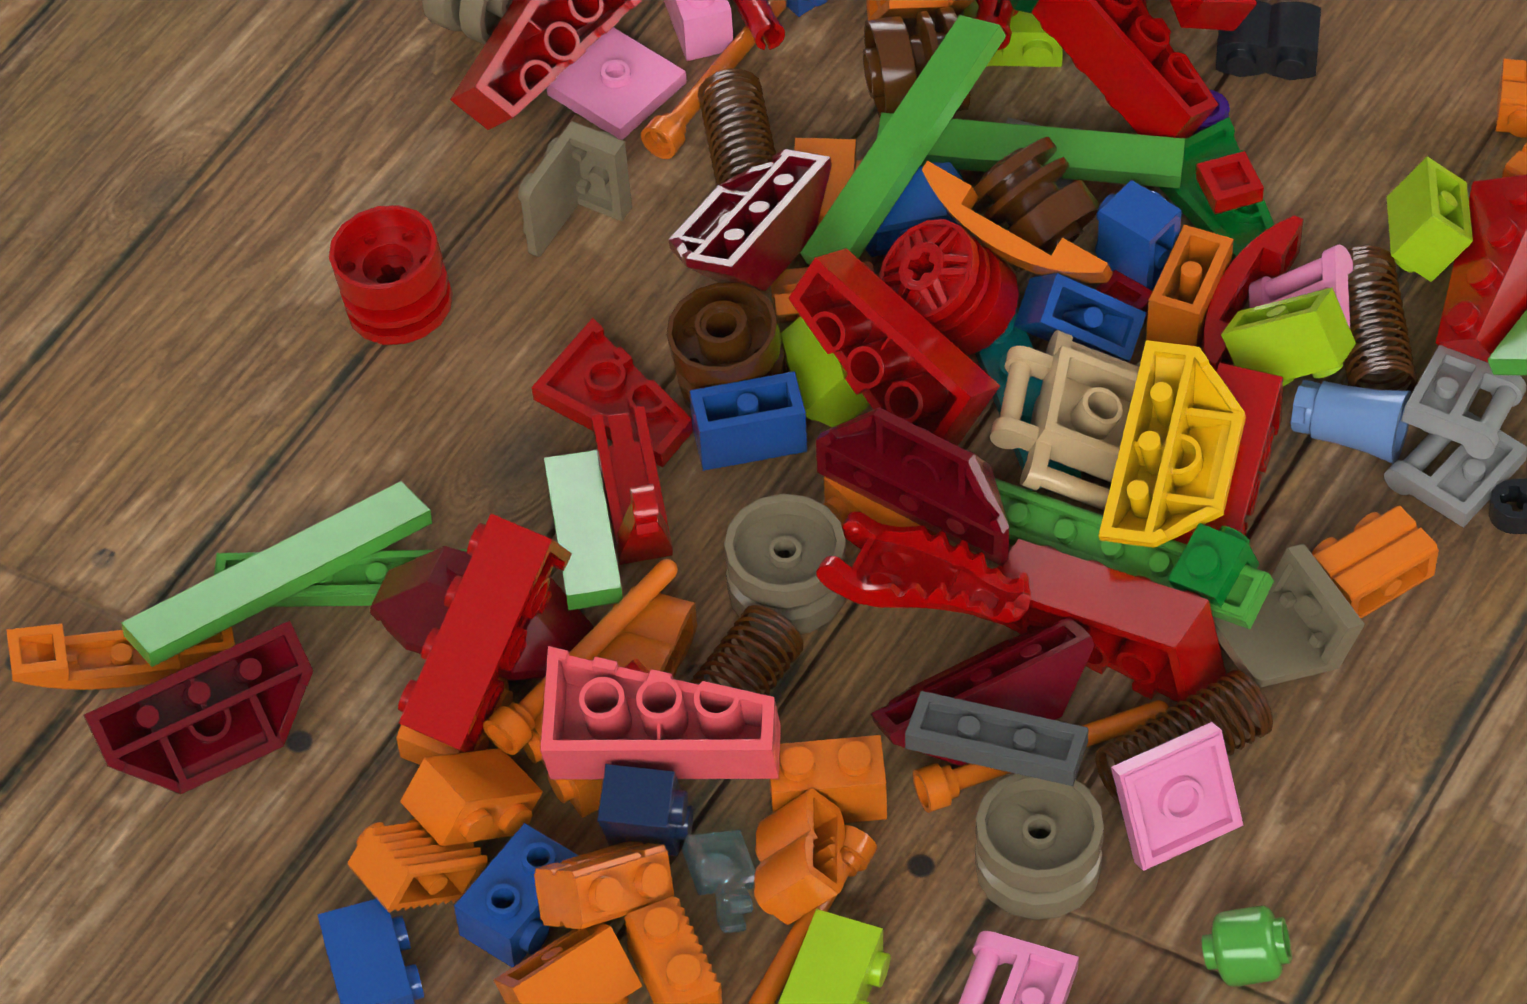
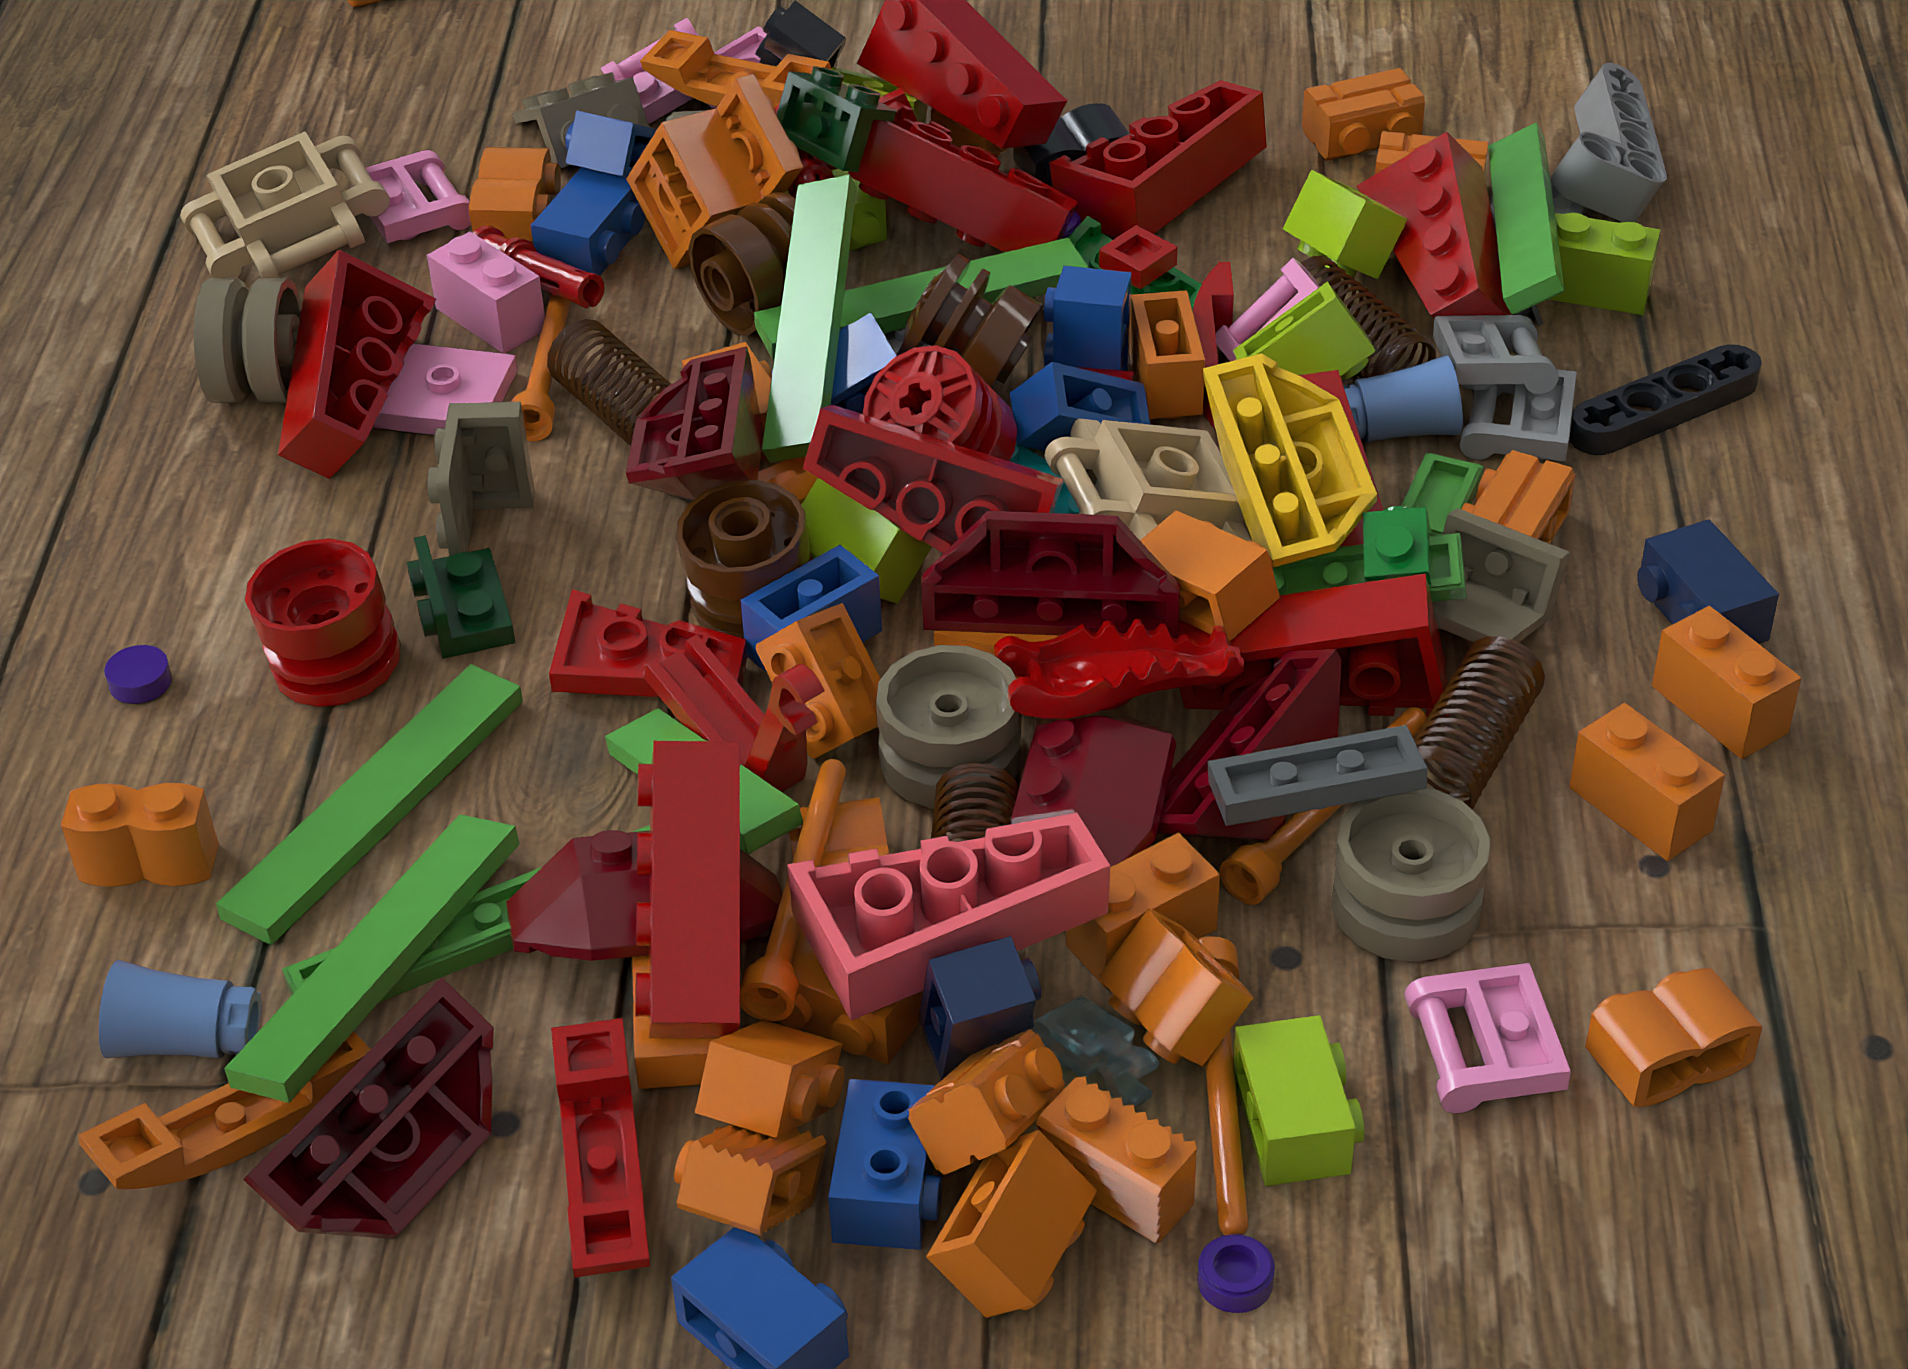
camera: 30 degrees left, 10 degrees down
orange slope [922,161,1113,283] -> none
bright pink plate [1111,722,1243,871] -> none
bright green head [1202,905,1292,987] -> none
none -> orange brick [61,783,219,887]
none -> medium blue plant [99,960,262,1059]
none -> dark purple tile [104,645,172,704]
none -> bright green tile [216,664,523,945]
none -> dark green bracket [406,535,516,659]
none -> red slope [551,1018,650,1278]
none -> orange bracket [756,603,881,759]
none -> dark red wedge [1011,715,1177,867]
none -> red wedge [1050,80,1267,237]
none -> orange brick [1140,510,1280,641]
none -> bright green tile [1401,453,1484,536]
none -> orange brick [1569,702,1725,862]
none -> dark blue brick [1637,519,1779,644]
none -> orange brick [1652,605,1802,760]

